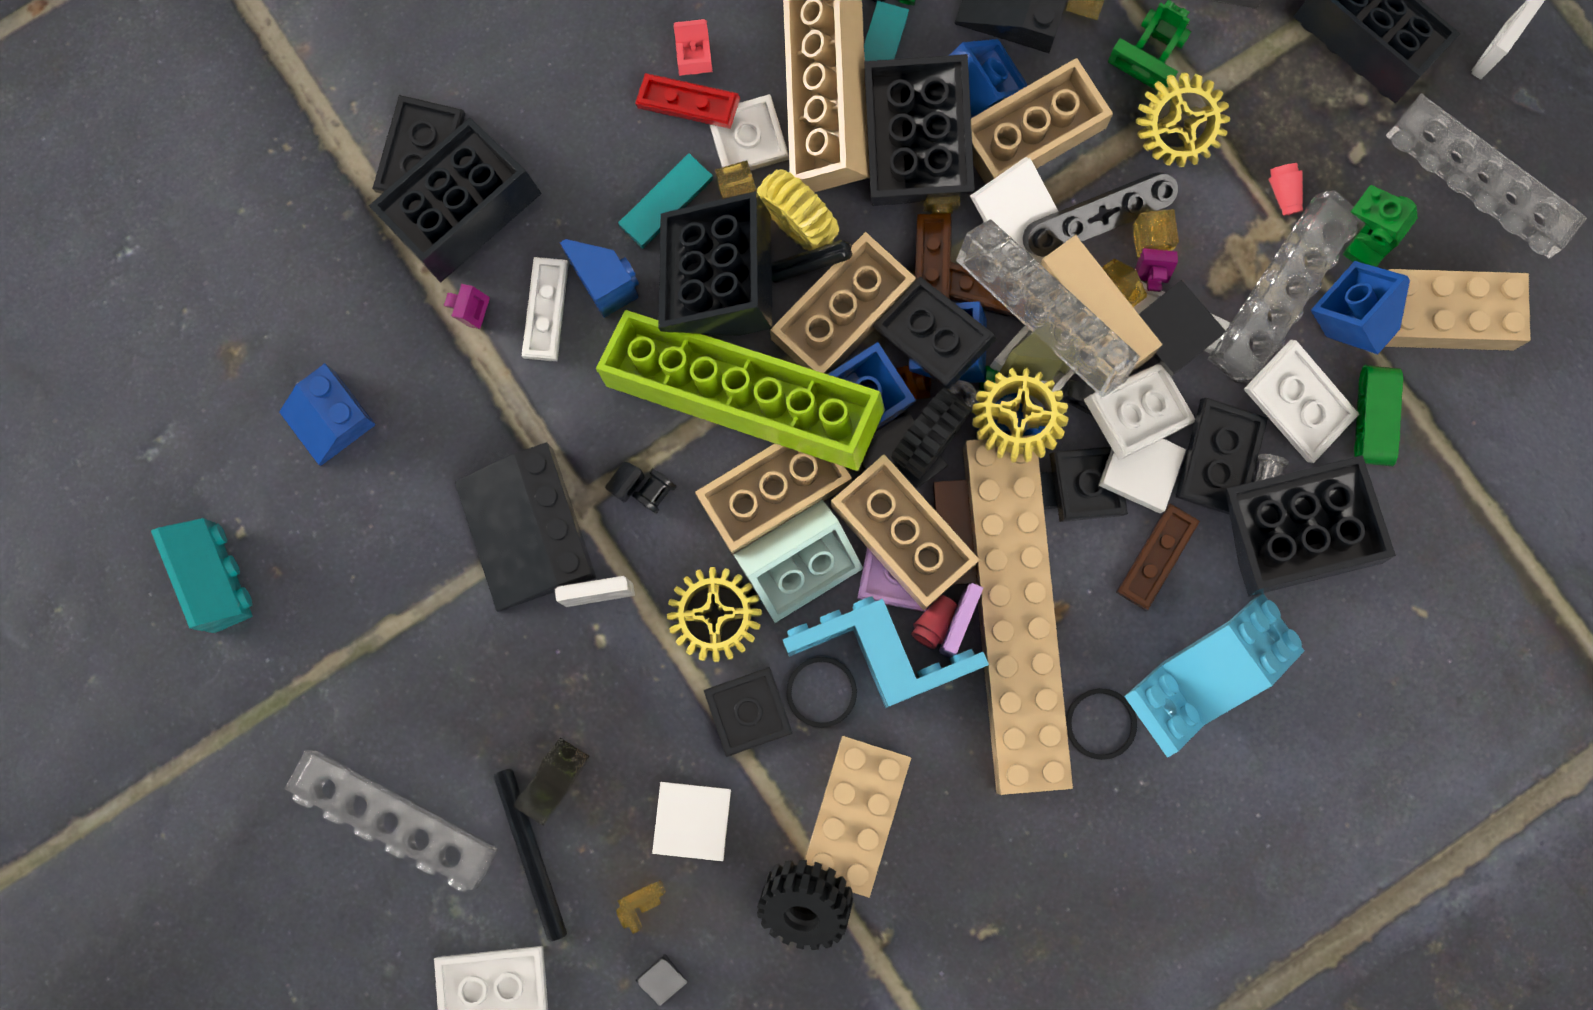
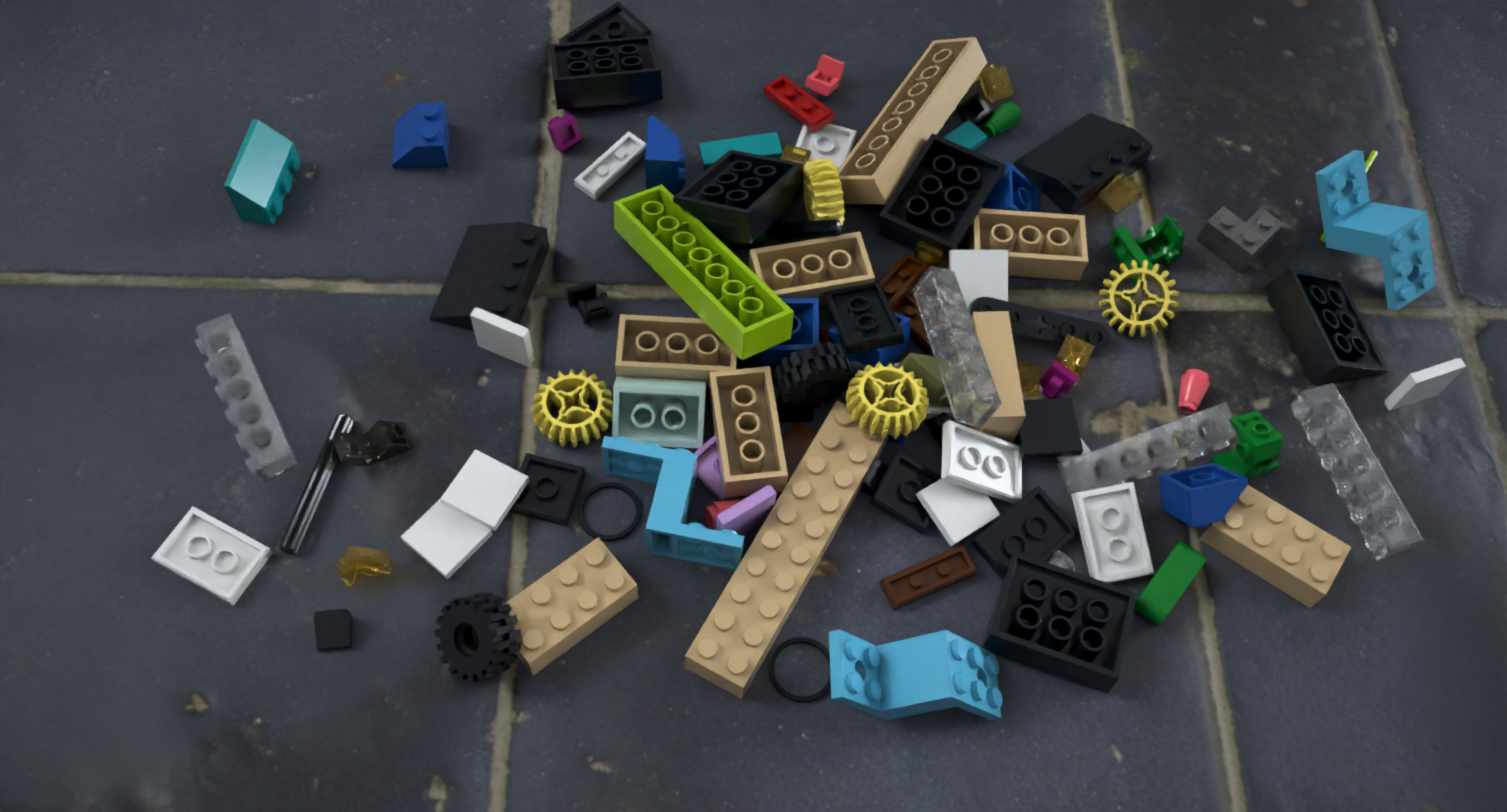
camera: 25 degrees right, 20 degrees down
none -> white tile [440,449,529,531]

